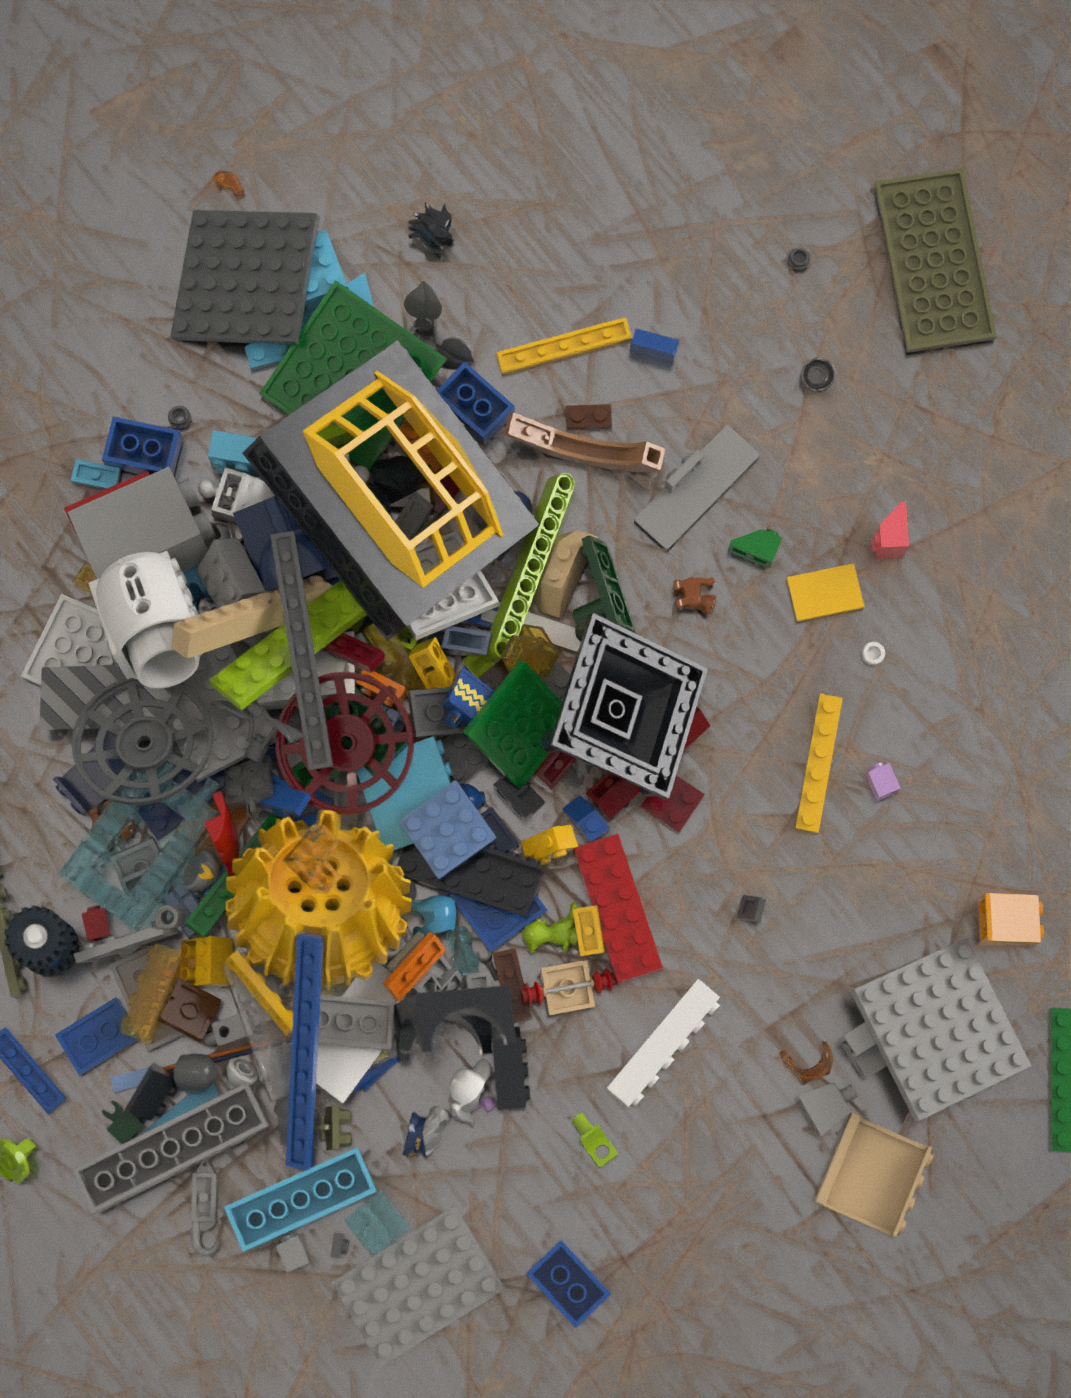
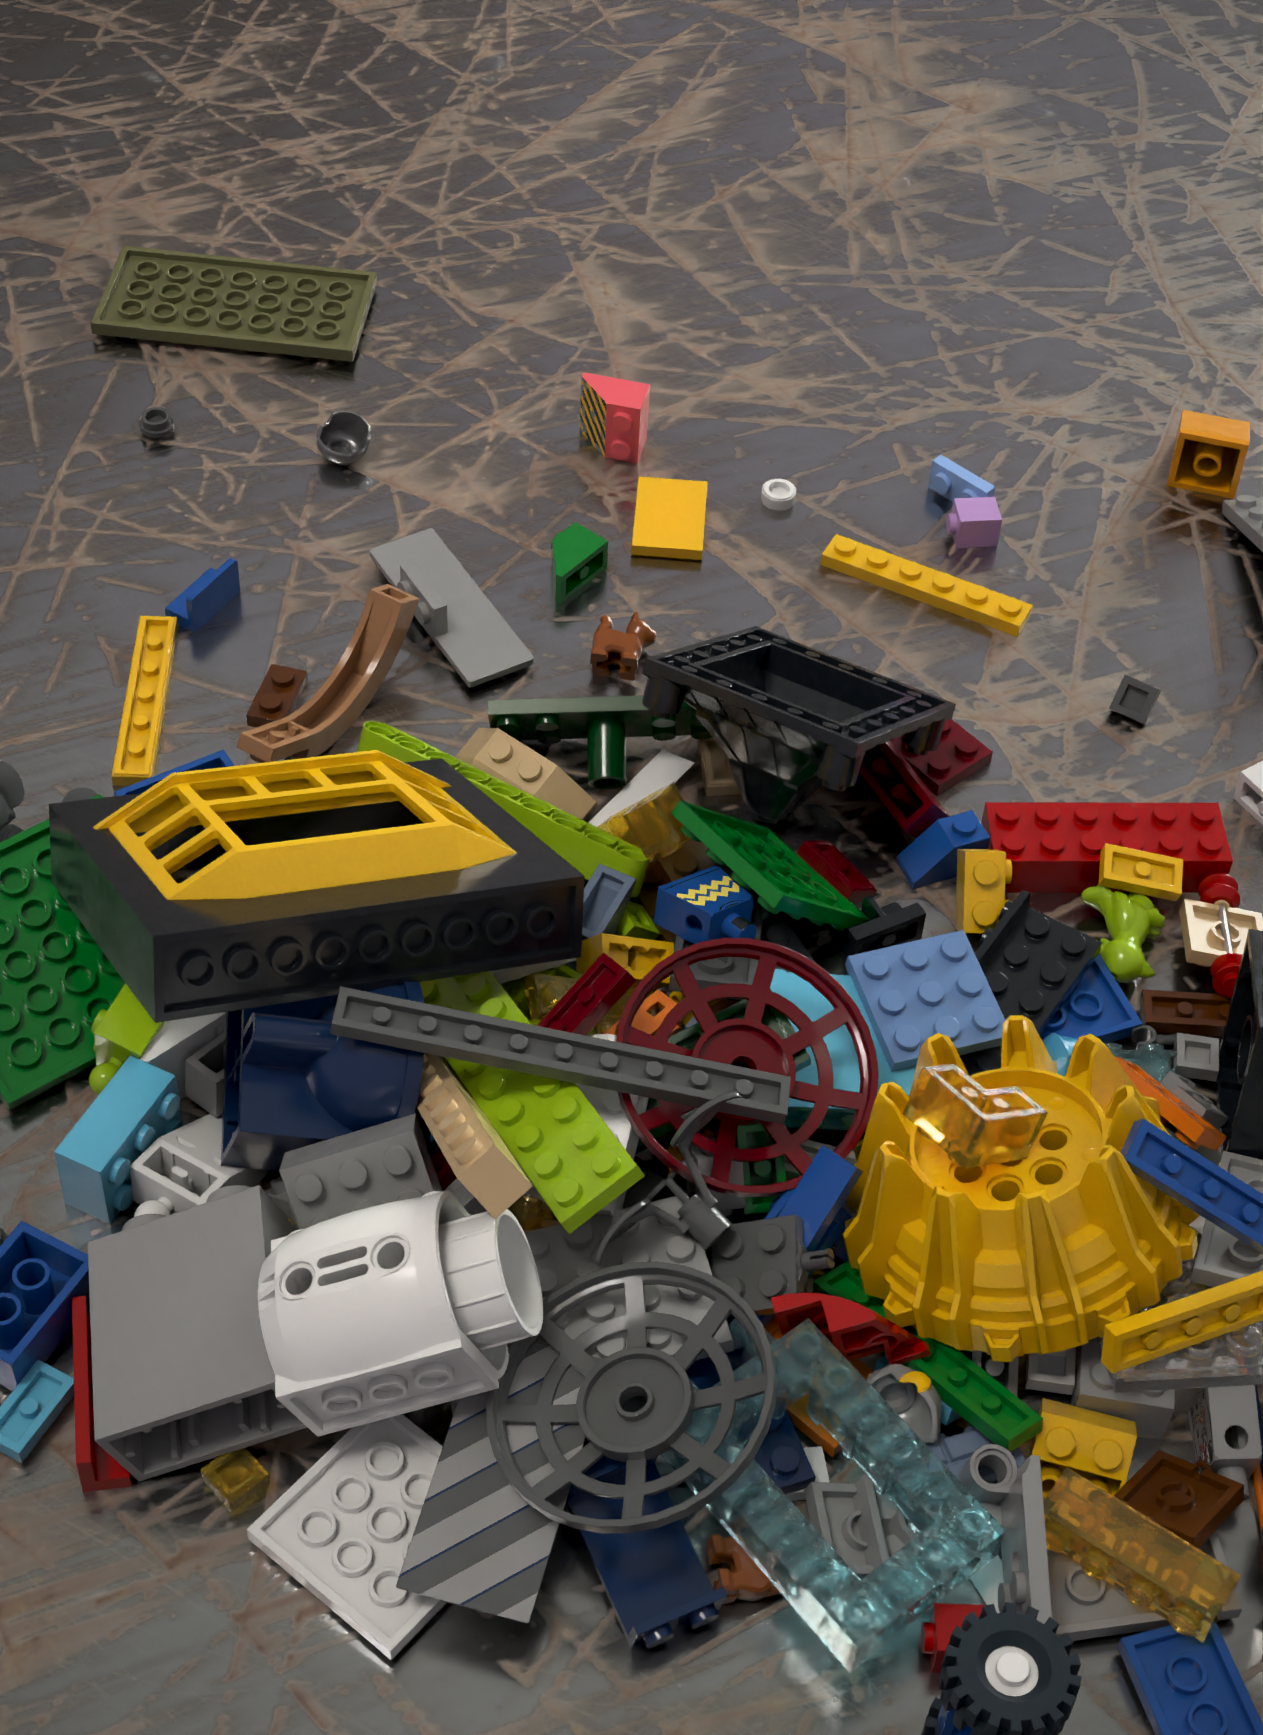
camera: 75 degrees left, 30 degrees down
none -> light blue plate [928,455,995,502]

